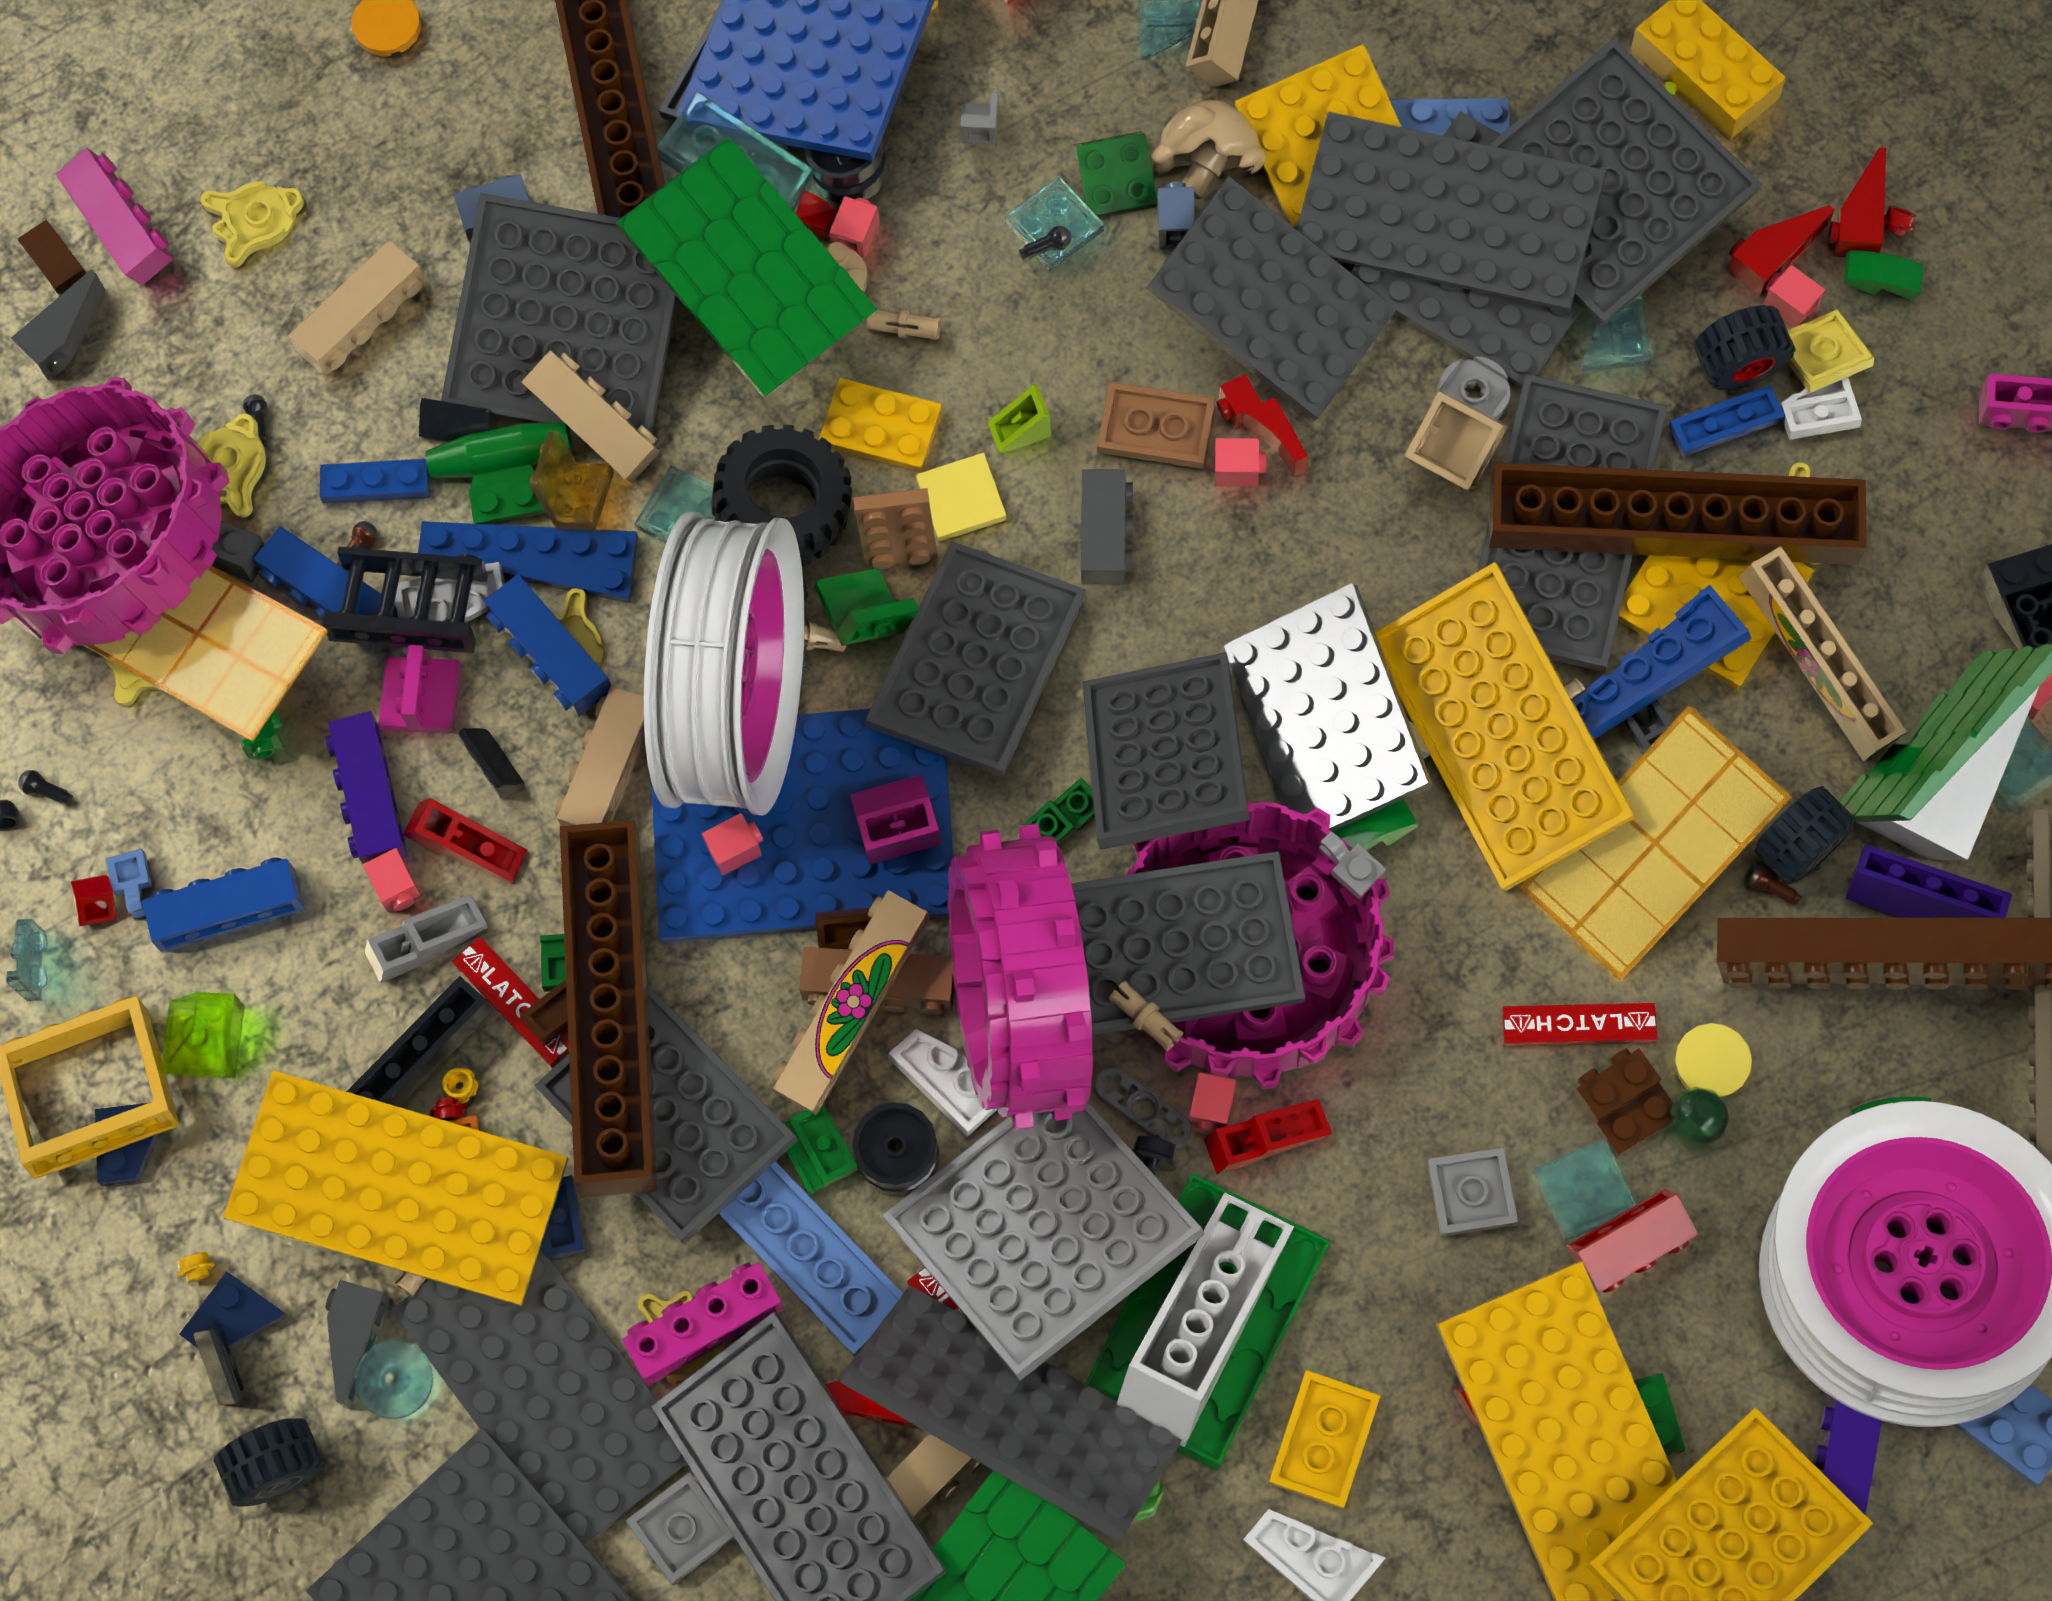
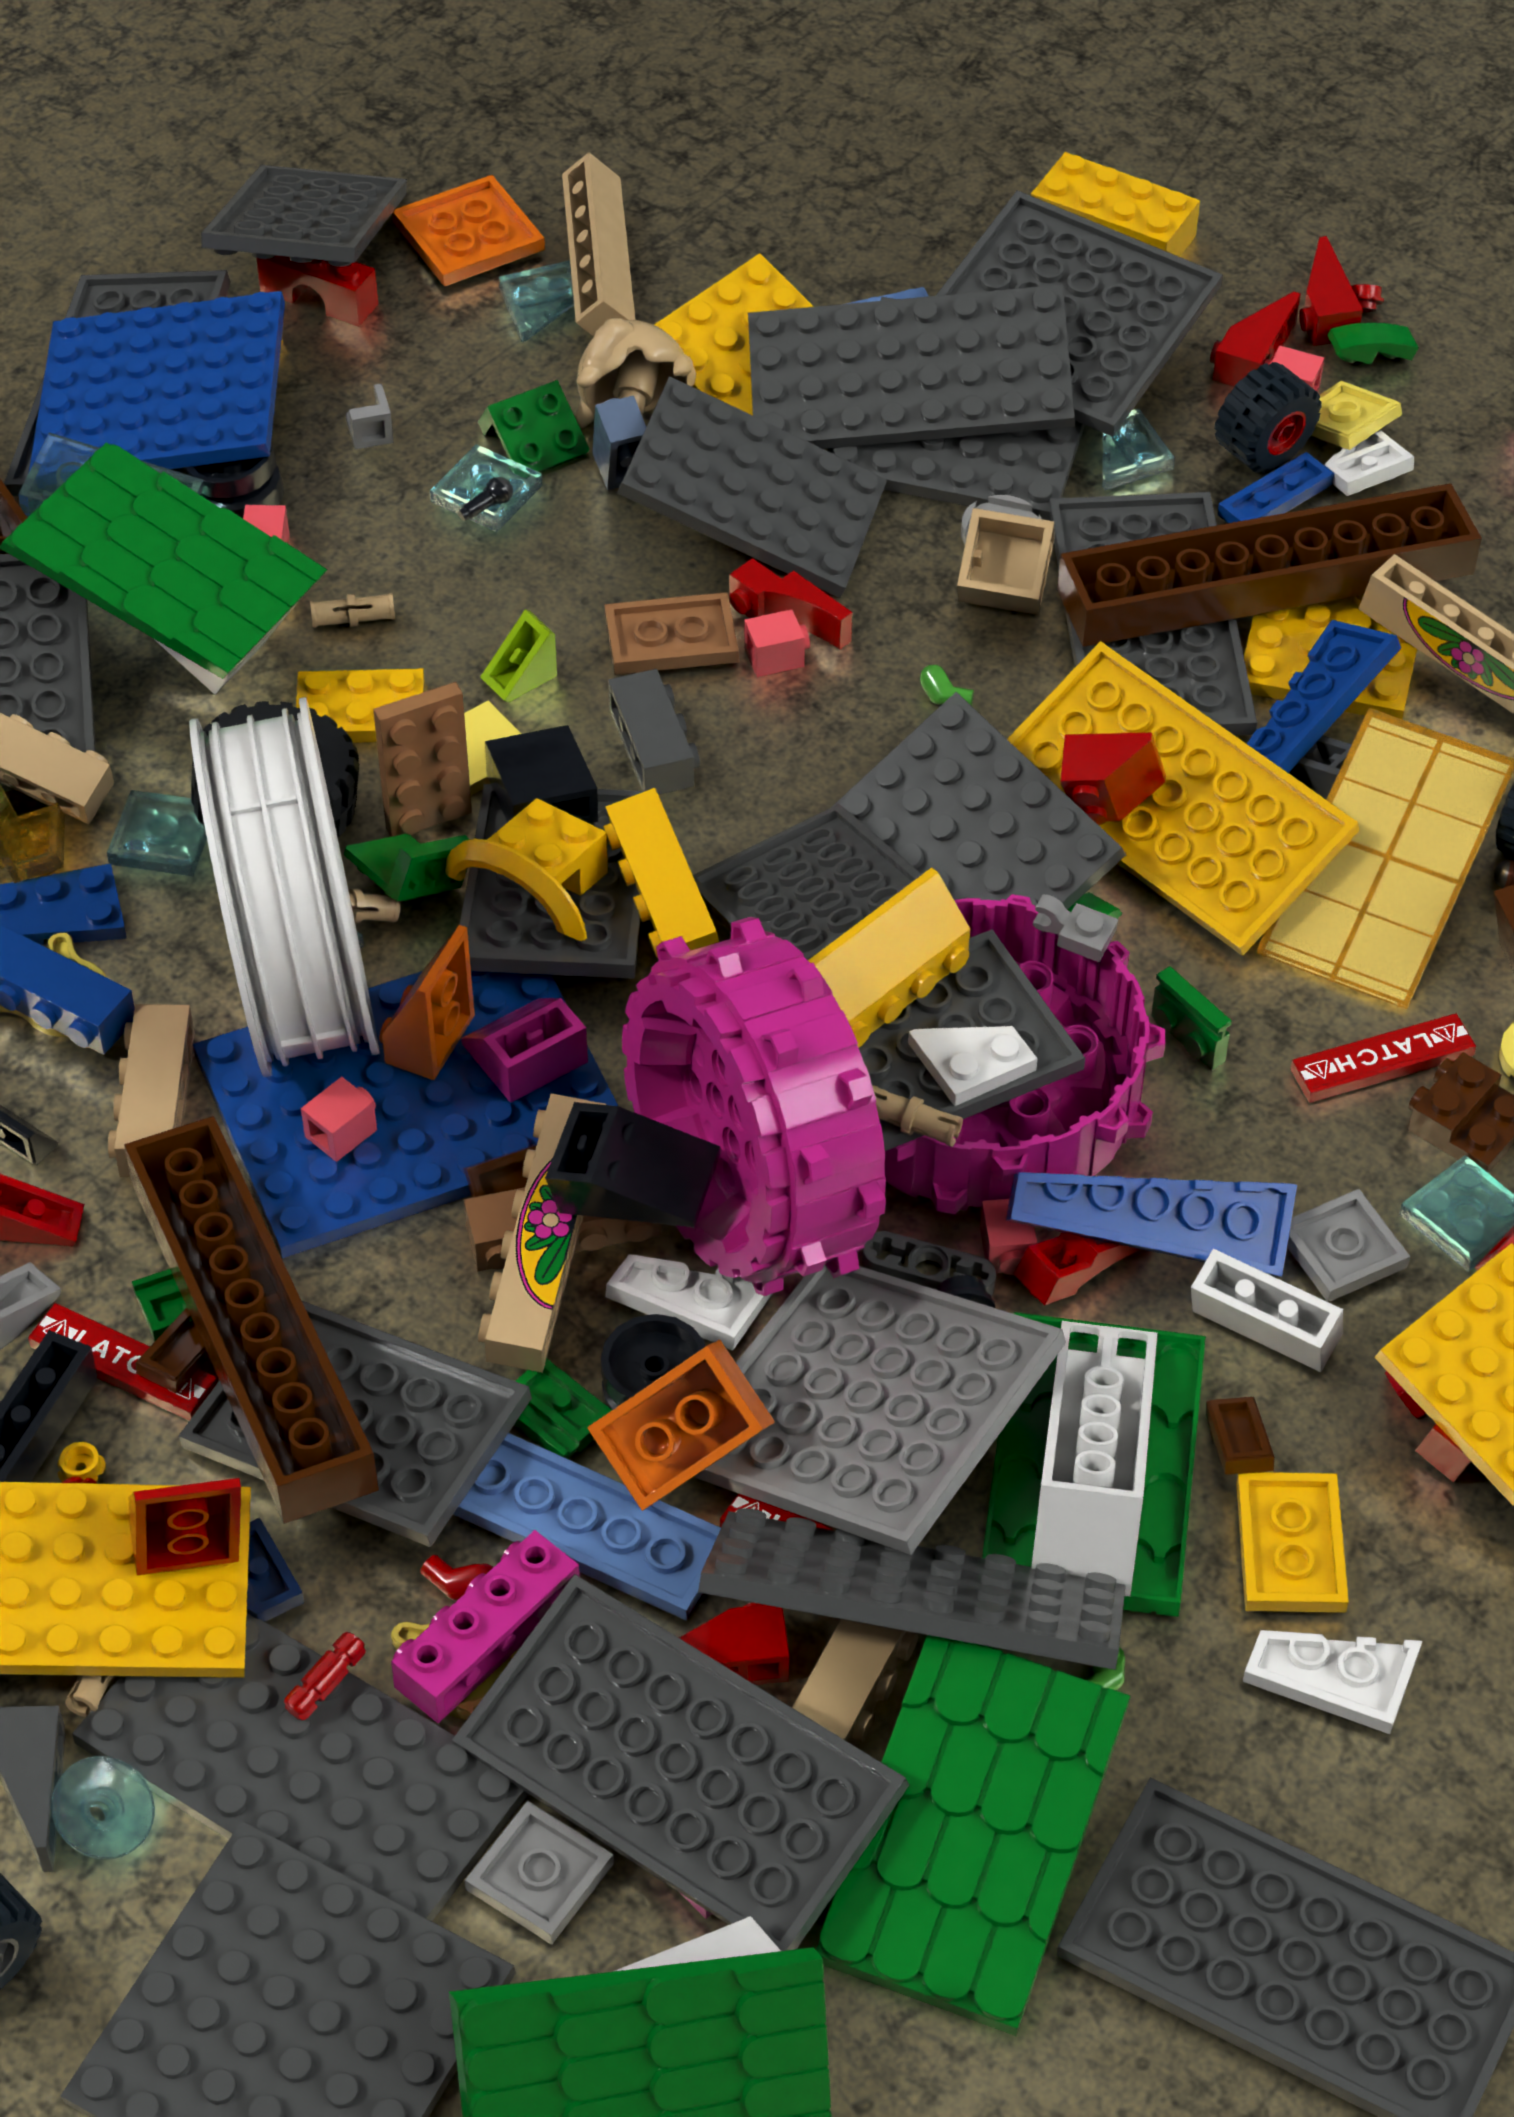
camera: 25 degrees left, 20 degrees down
none -> red slope [128,1478,241,1576]
none -> red axle [284,1632,366,1721]
none -> orange slope [379,925,475,1080]
none -> red arm [420,1555,493,1601]
none -> yellow piece [445,798,608,941]
none -> black brick [485,725,598,823]
none -> black slope [545,1102,722,1227]
none -> orange slope [587,1340,775,1511]
none -> yellow slope [603,788,719,959]
none -> yellow slope [808,867,970,1048]
none -> white wing [908,1026,1038,1106]
none -> bright green arm [920,665,974,706]
none -> blue wing [1006,1172,1297,1278]
none -> red slope [1060,732,1166,825]
none -> green plate [1151,966,1232,1071]
none -> white brick [1191,1249,1343,1372]
none -> reddish brown tile [1206,1396,1275,1475]

